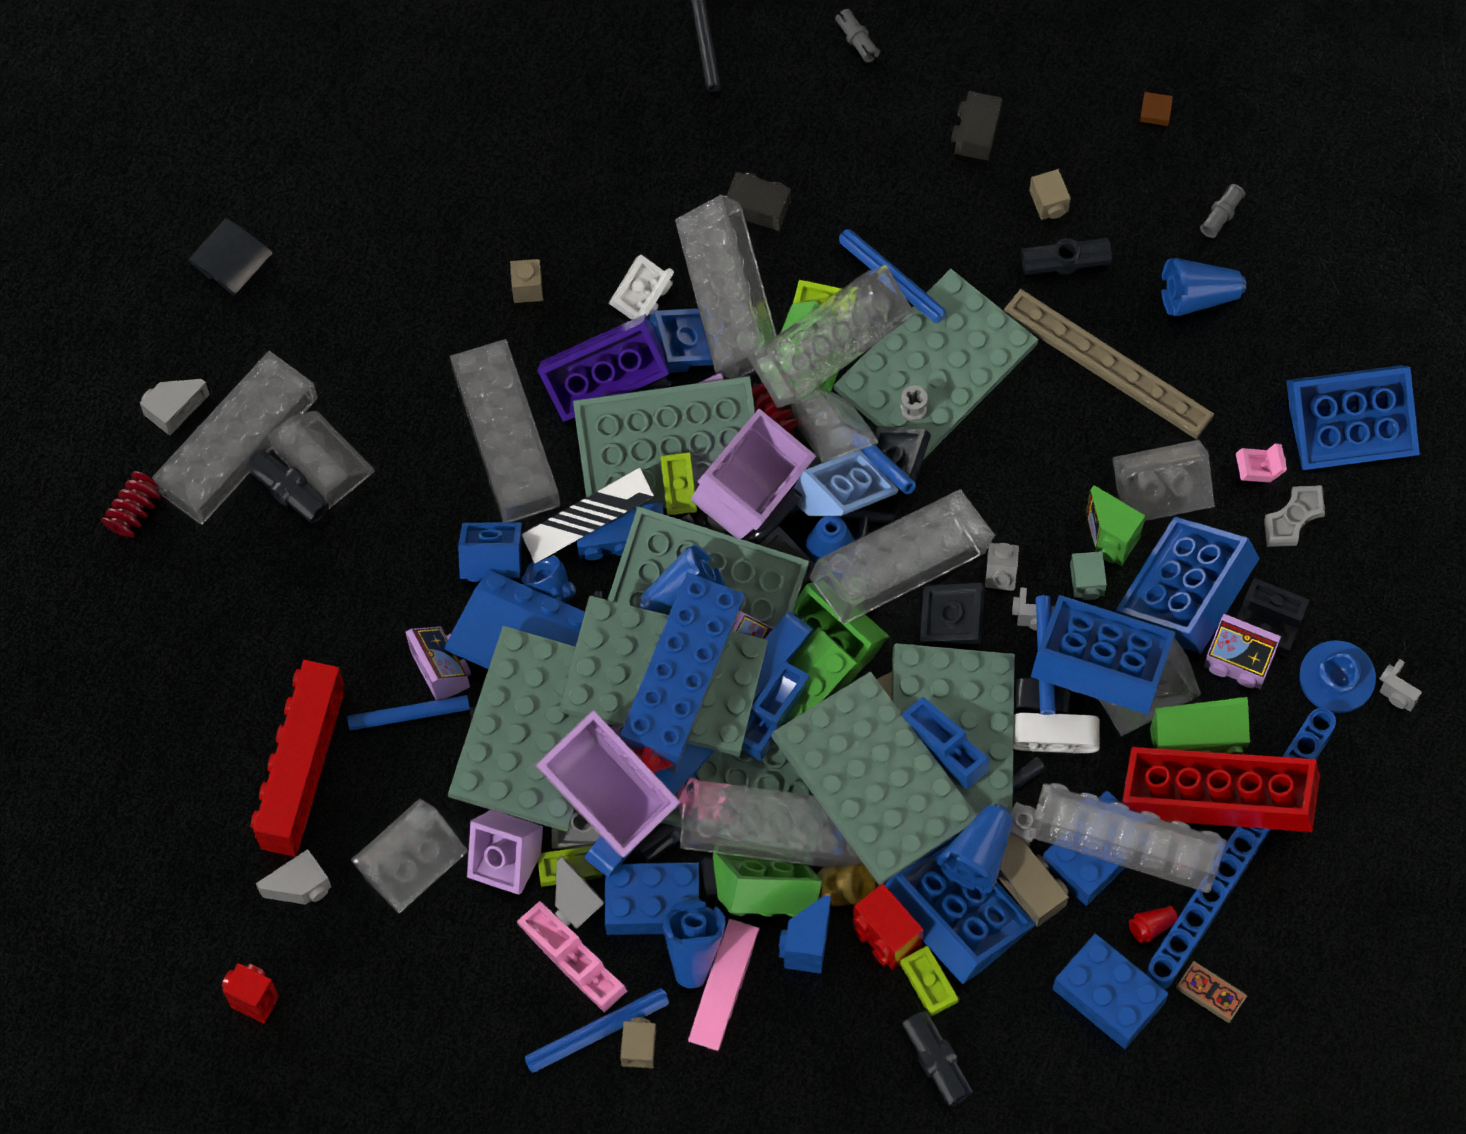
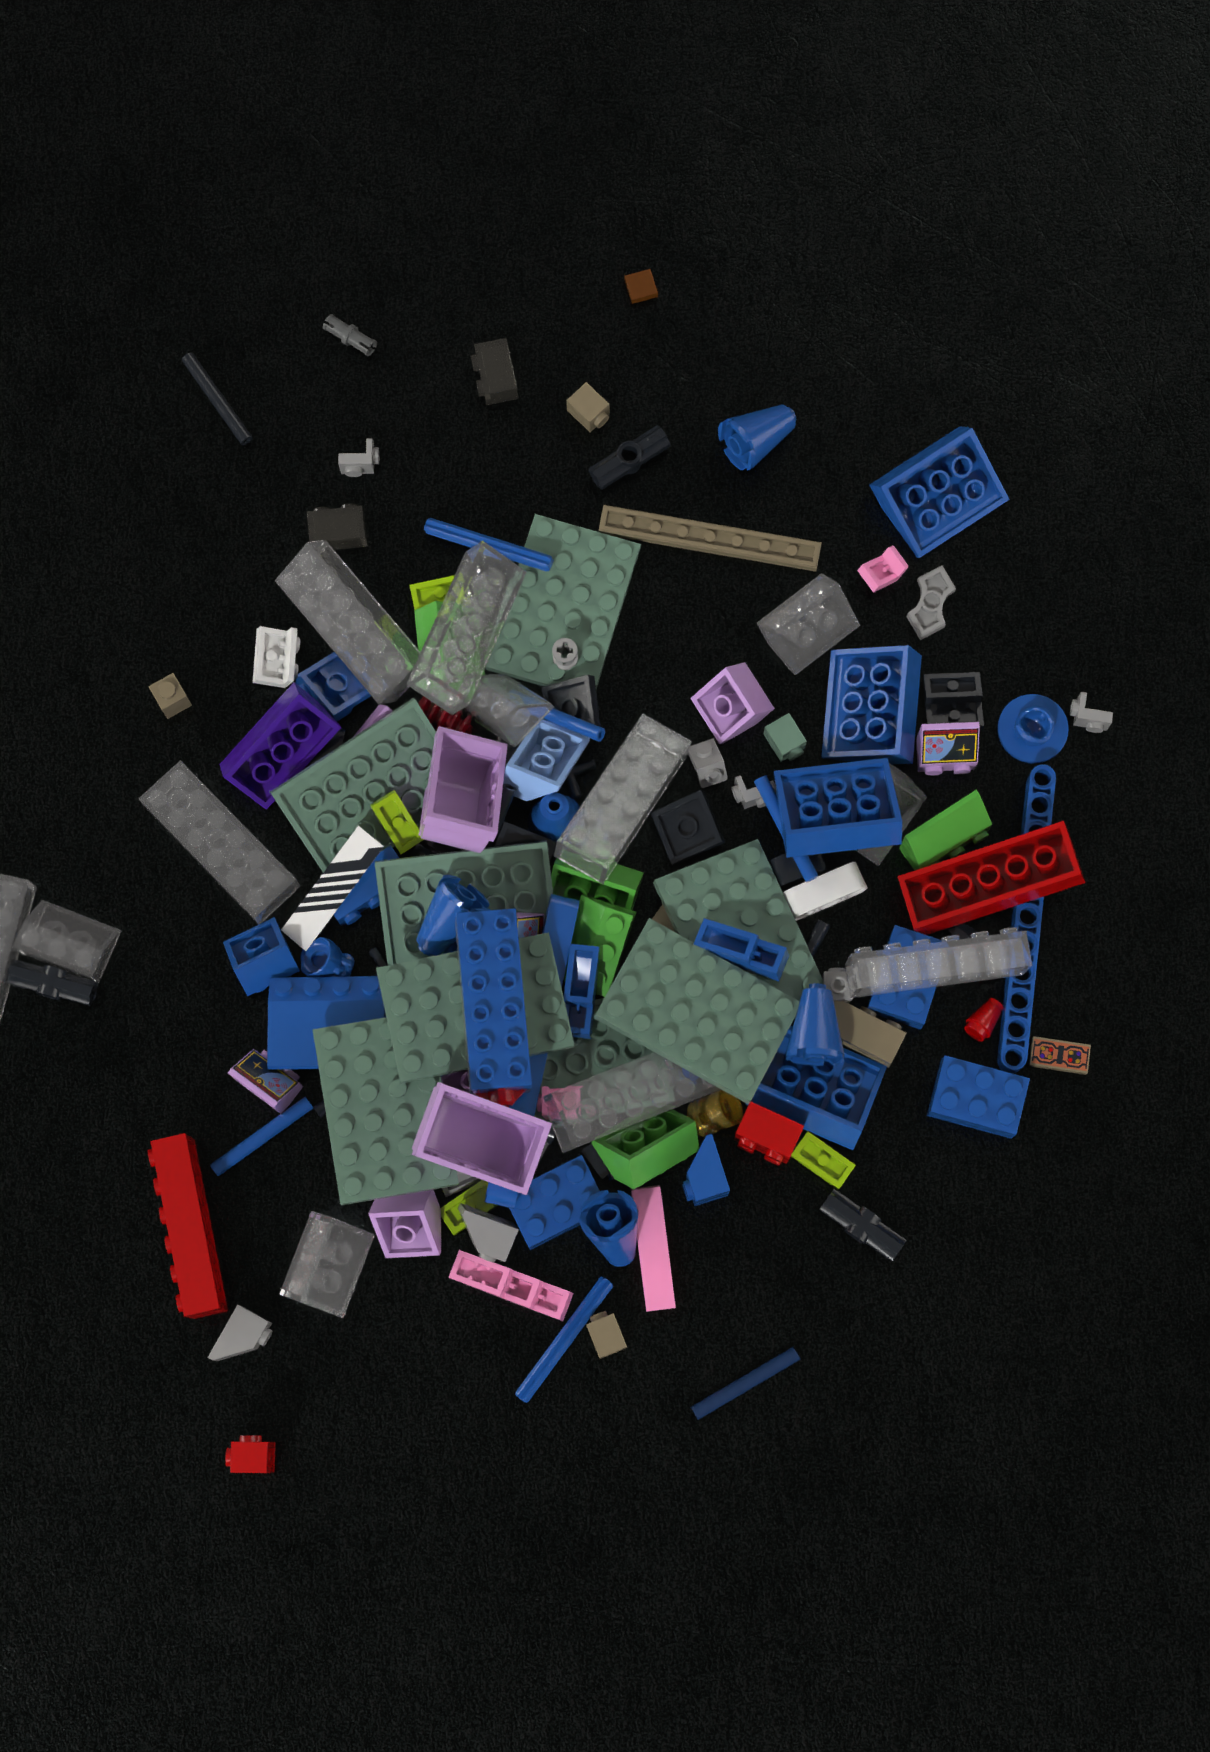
camera: 25 degrees left, 10 degrees up
bright green slope [1086,485,1145,566] -> none
dark grey pin [1200,184,1245,238] -> none
none -> light grey bracket [338,438,379,477]
none -> lavender slope [691,662,775,744]

